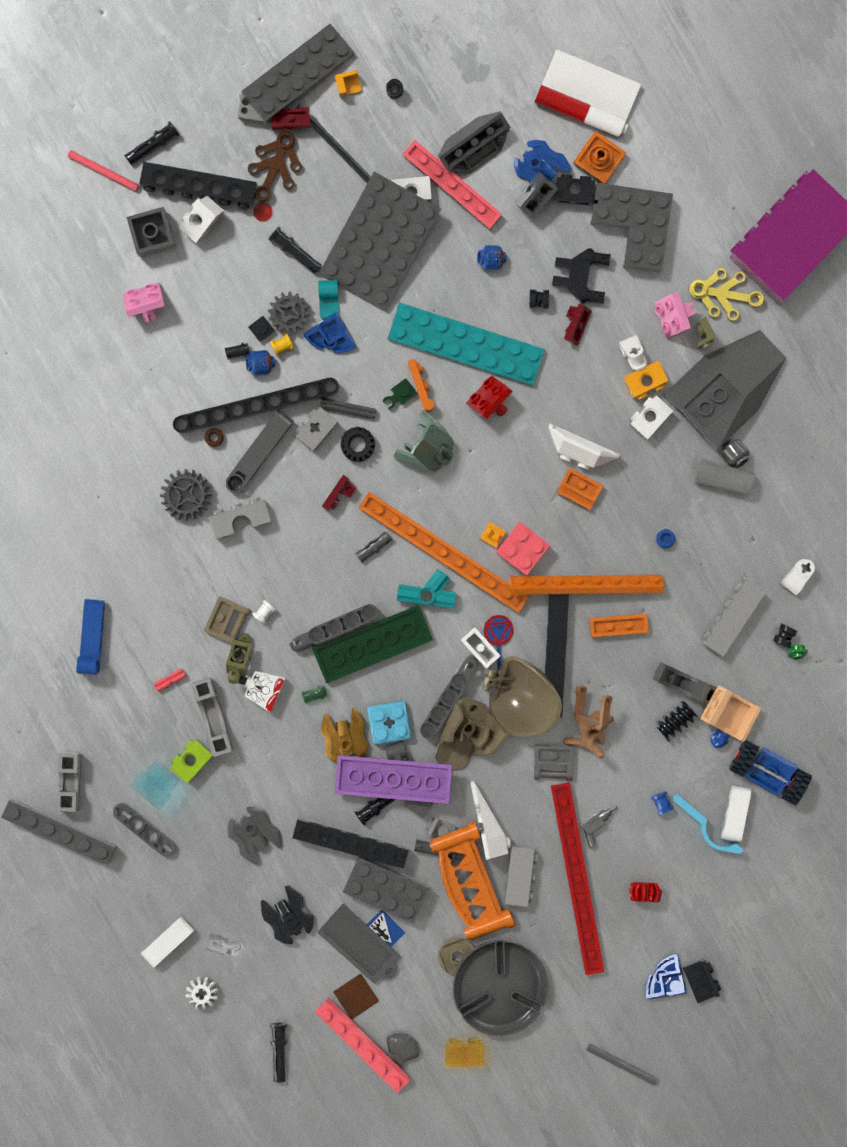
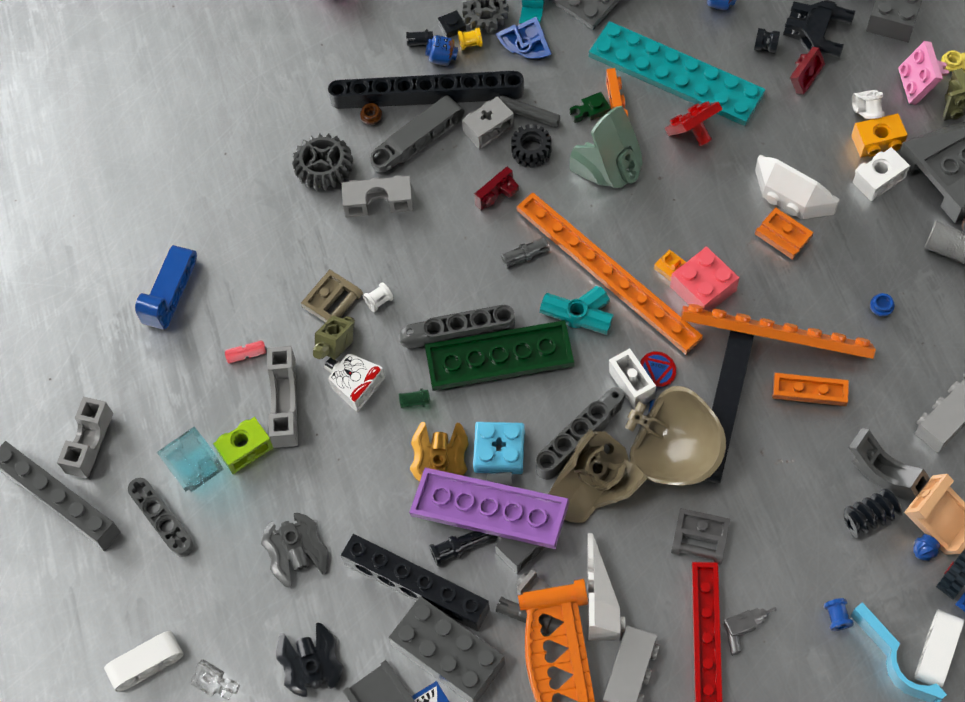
camera: 10 degrees right, 25 degrees down
medium nougat piece [564,685,614,758] -> none

